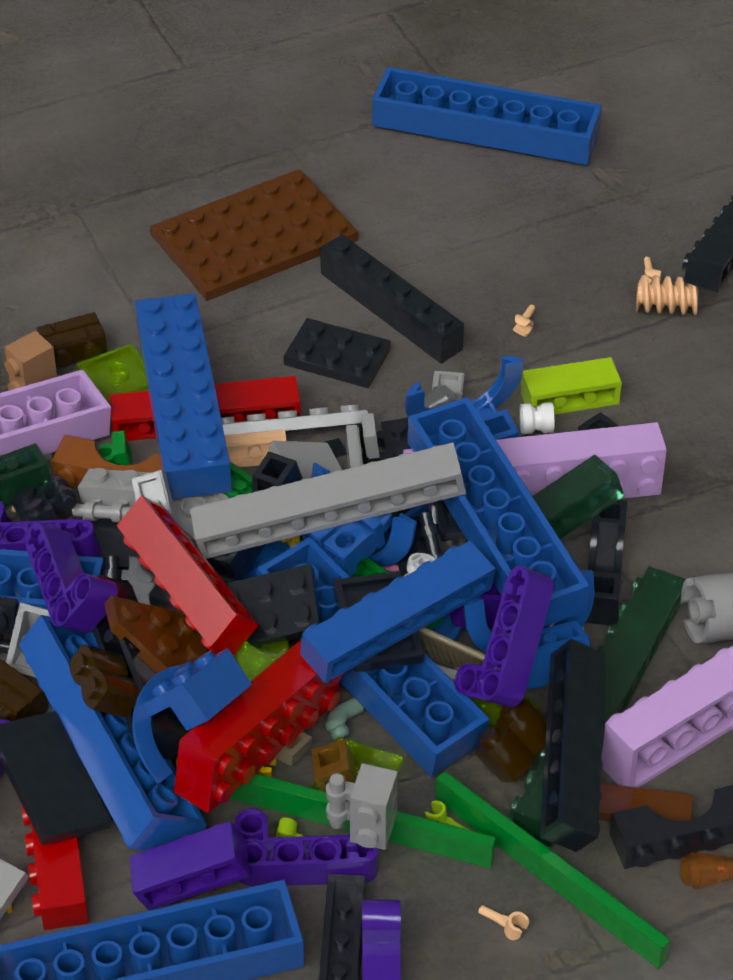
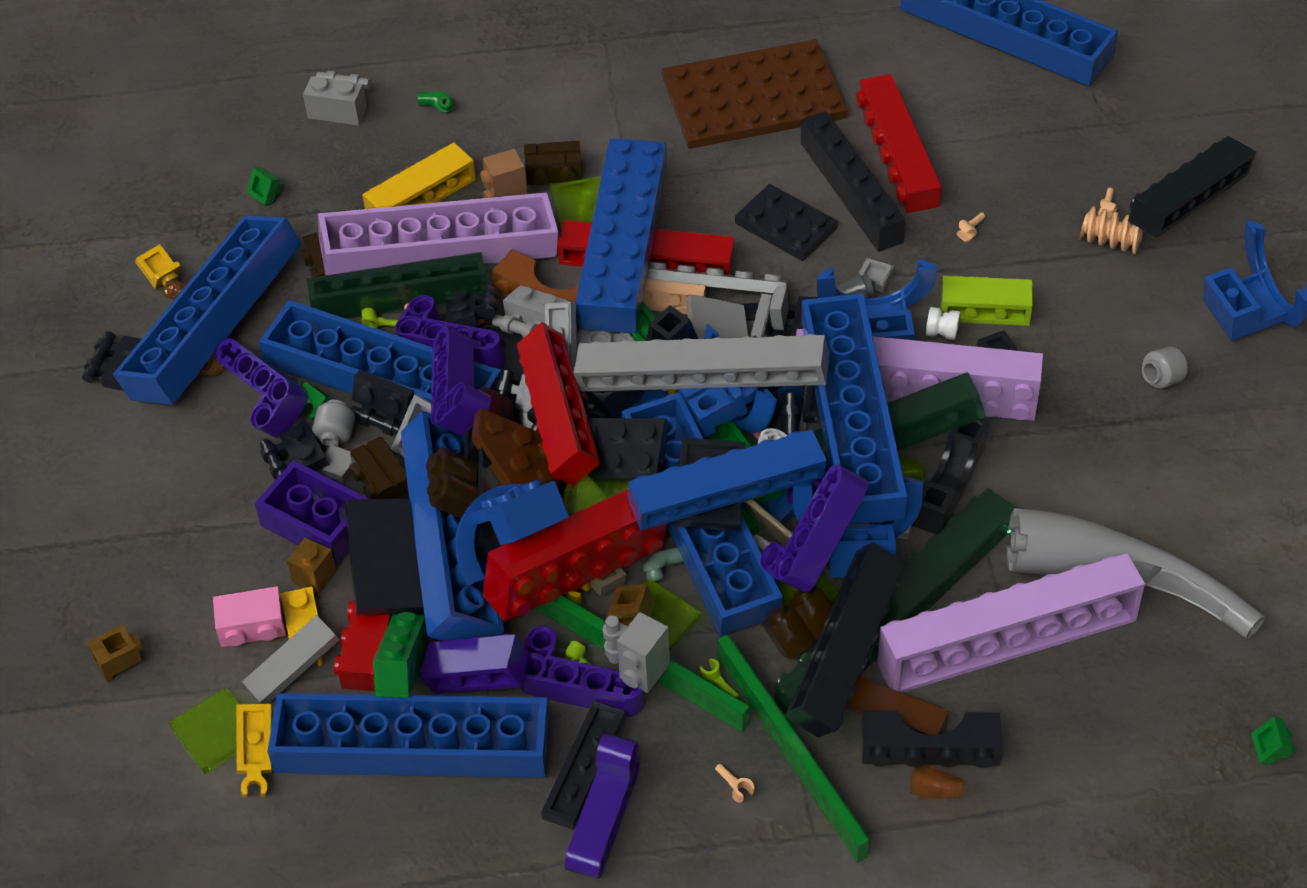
camera: 20 degrees right, 5 degrees up
green tile [99,430,133,465] -> none
none -> green brick [373,612,427,698]
none -> red brick [856,74,941,213]

